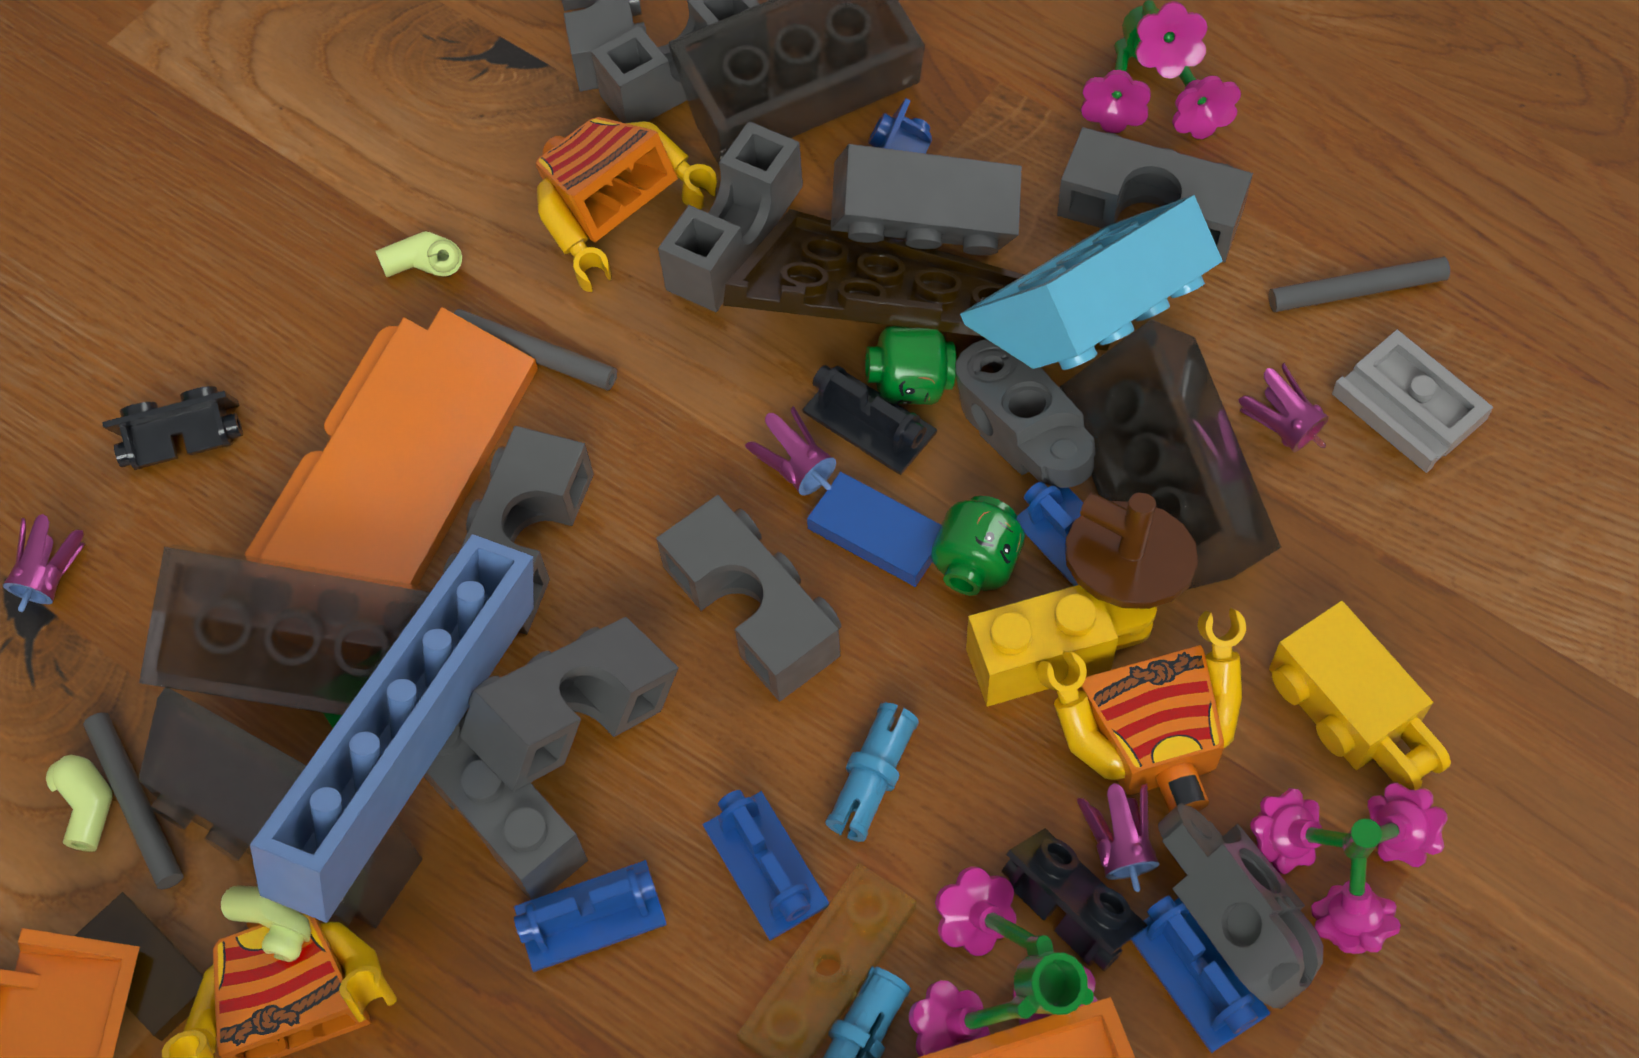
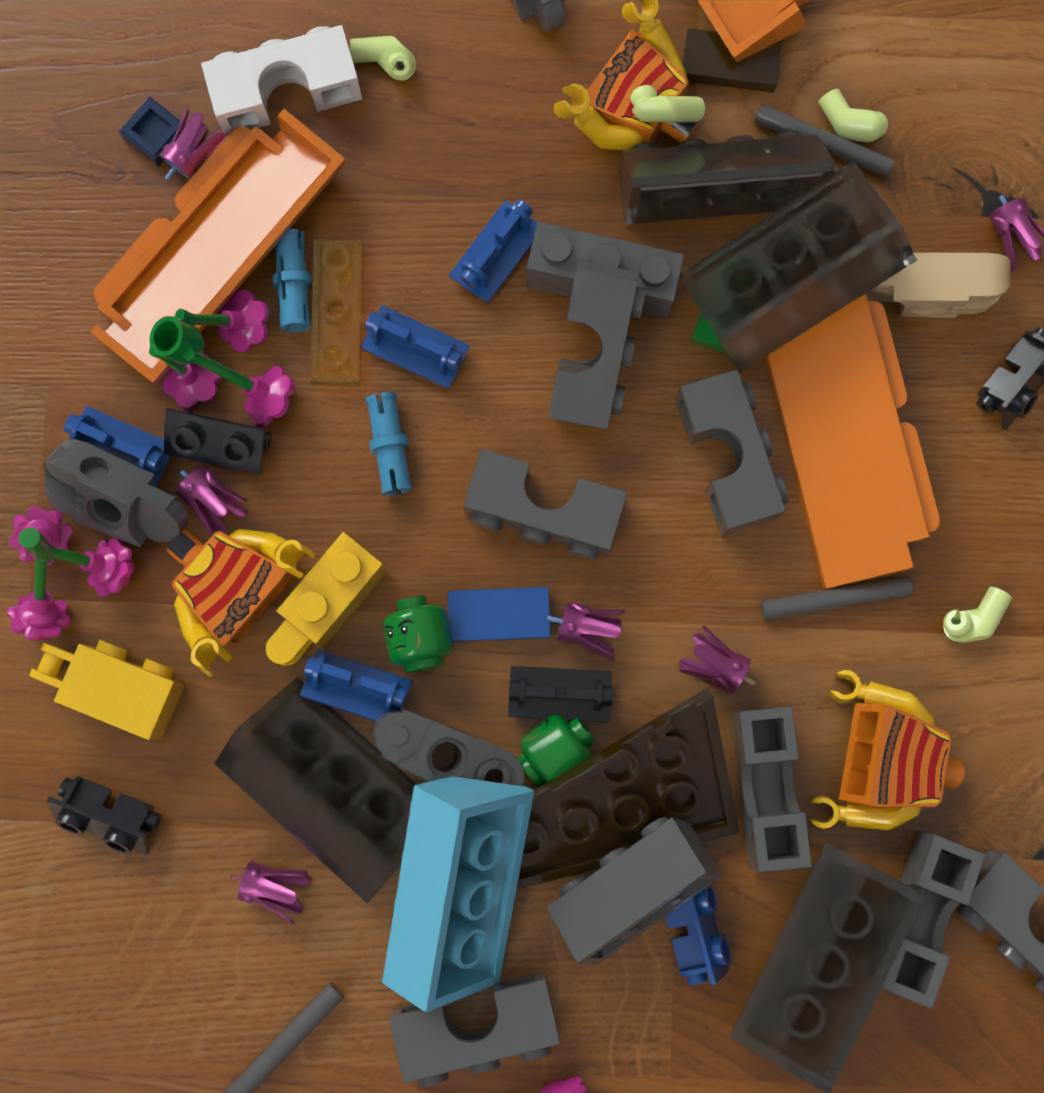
camera: 140 degrees right, 20 degrees up
medium blue brick [250,534,534,923] -> none
reddish brown shield [1065,492,1198,609] -> none
light grey plate [1332,329,1493,473] -> none
none -> black hinge [47,776,162,855]
none -> flat silver piece [679,625,756,694]
none -> tan piece [857,252,1011,318]

